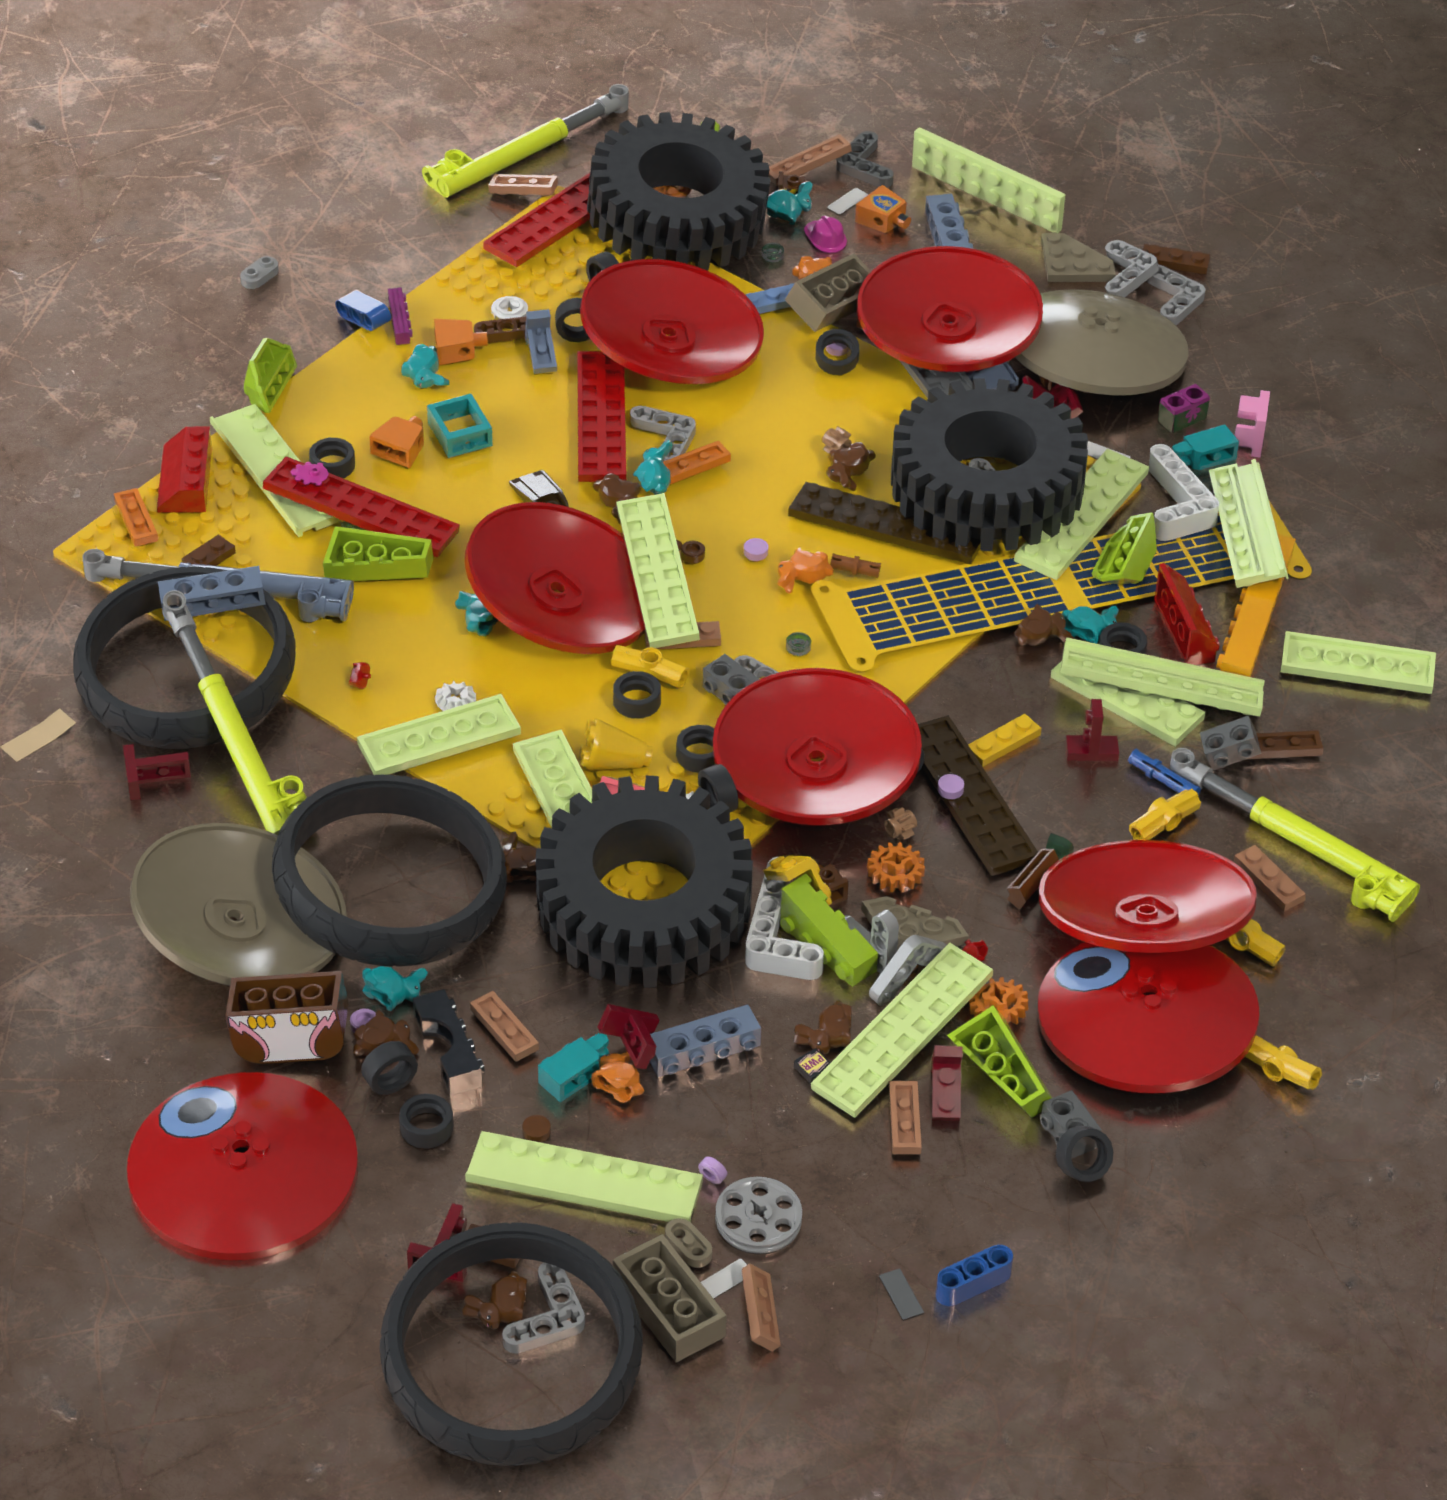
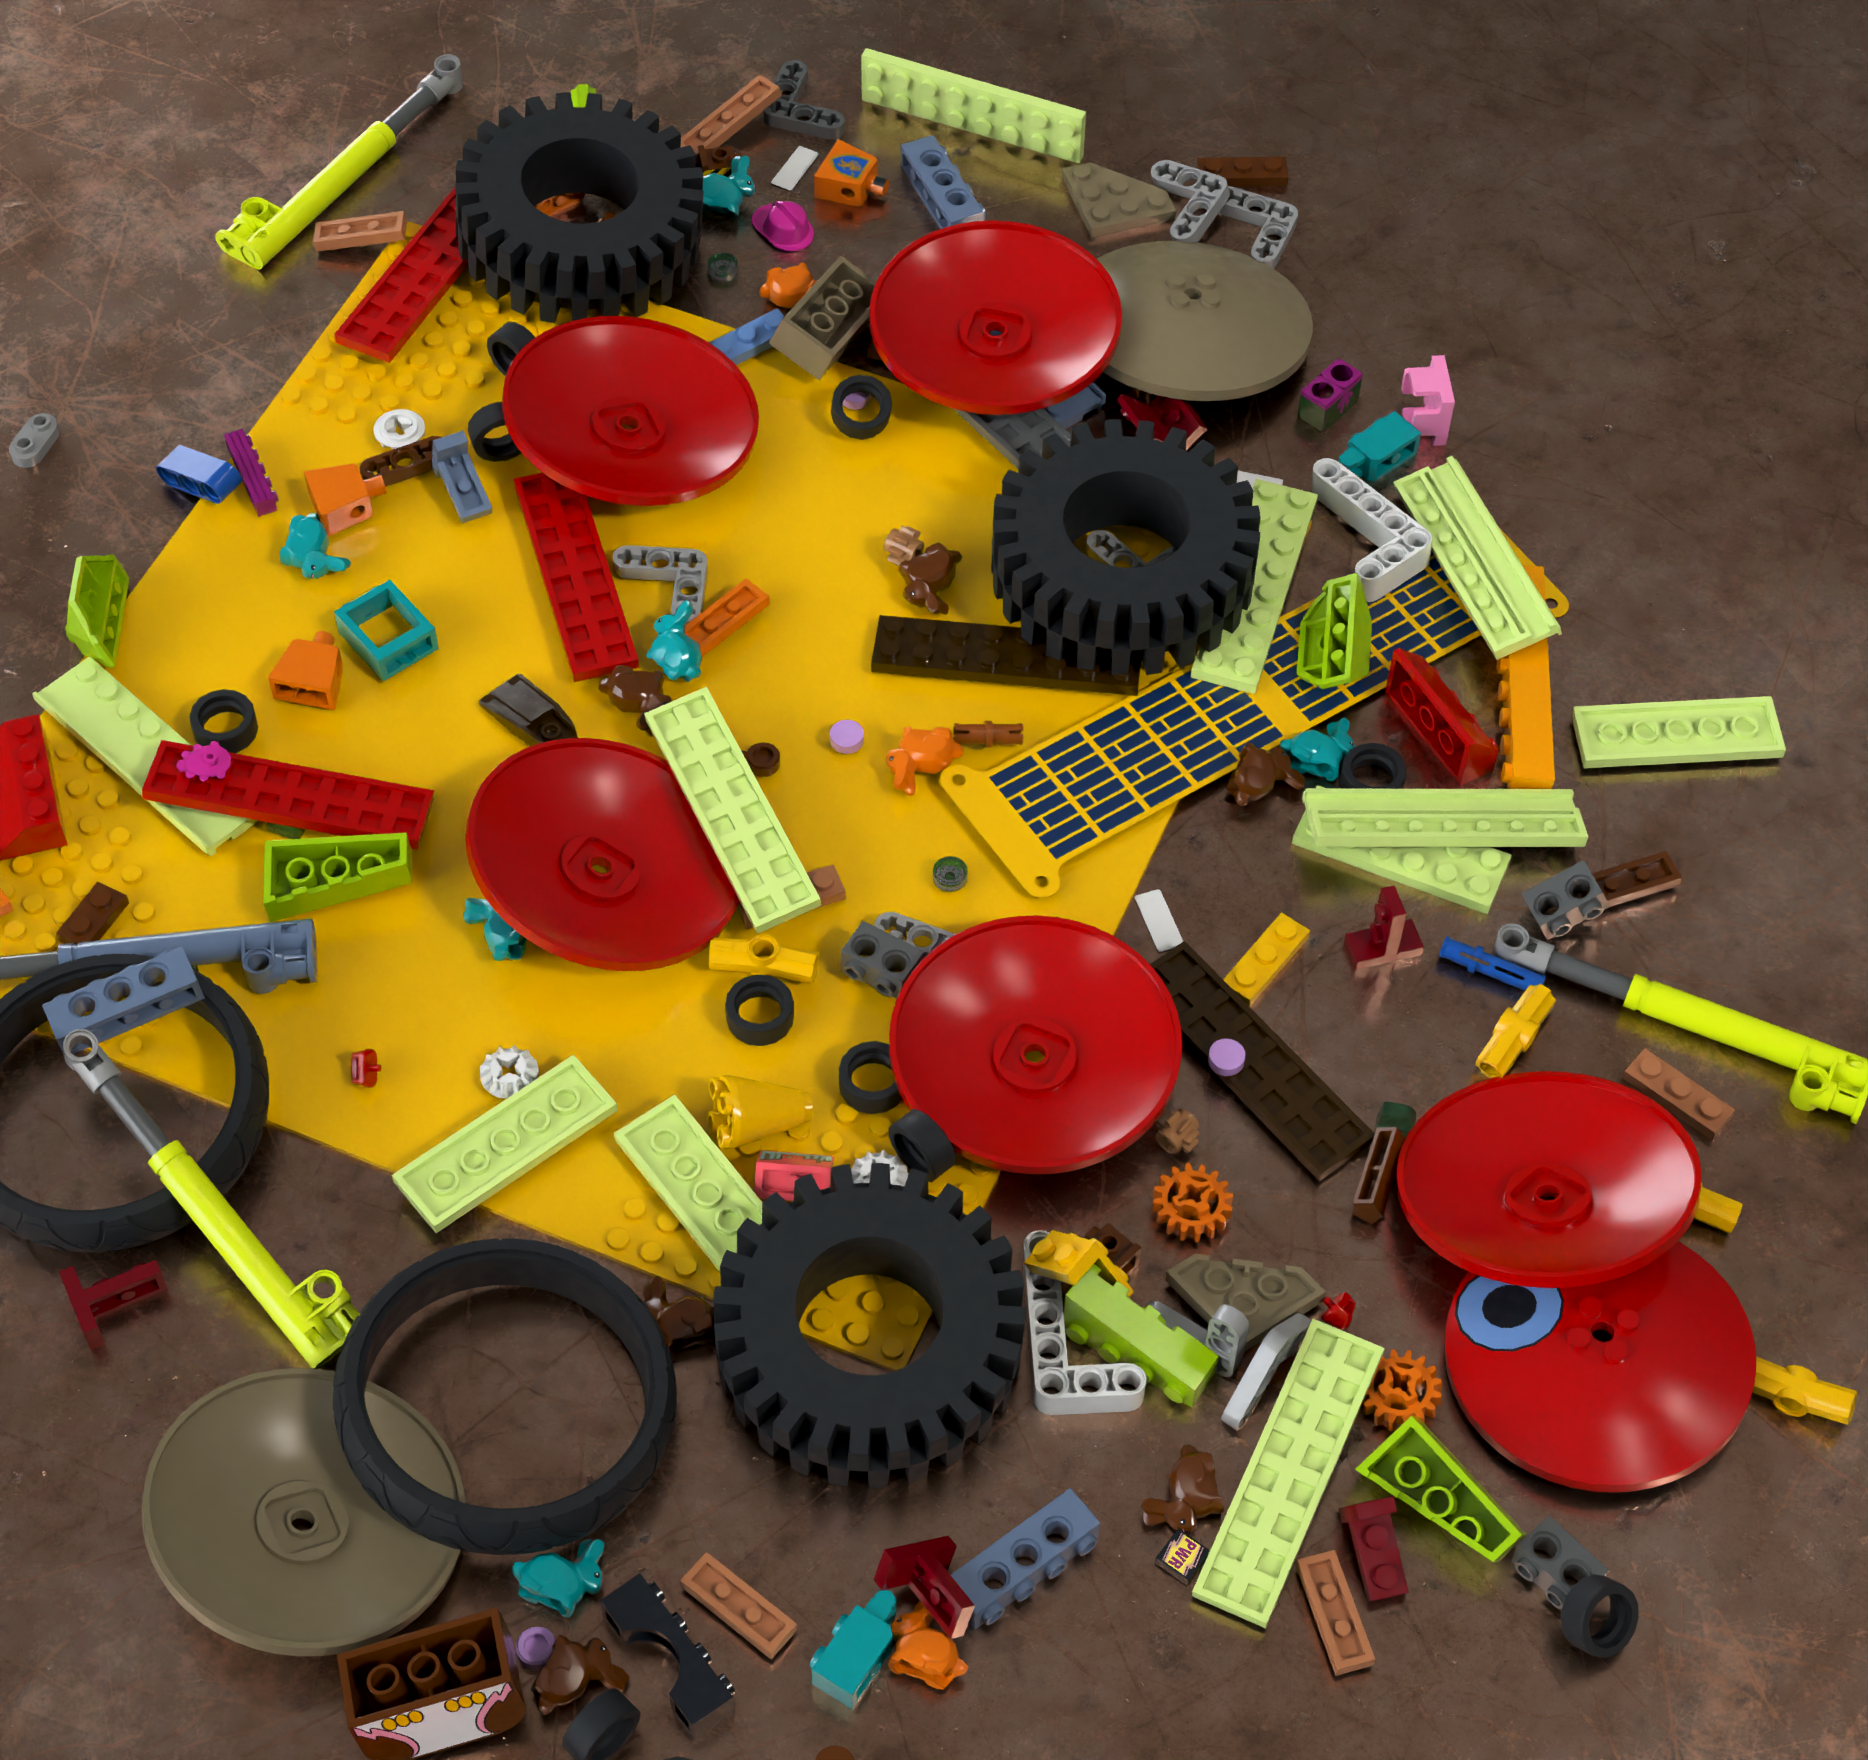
camera: 15 degrees left, 10 degrees up
none -> white sticker [1134,889,1183,952]

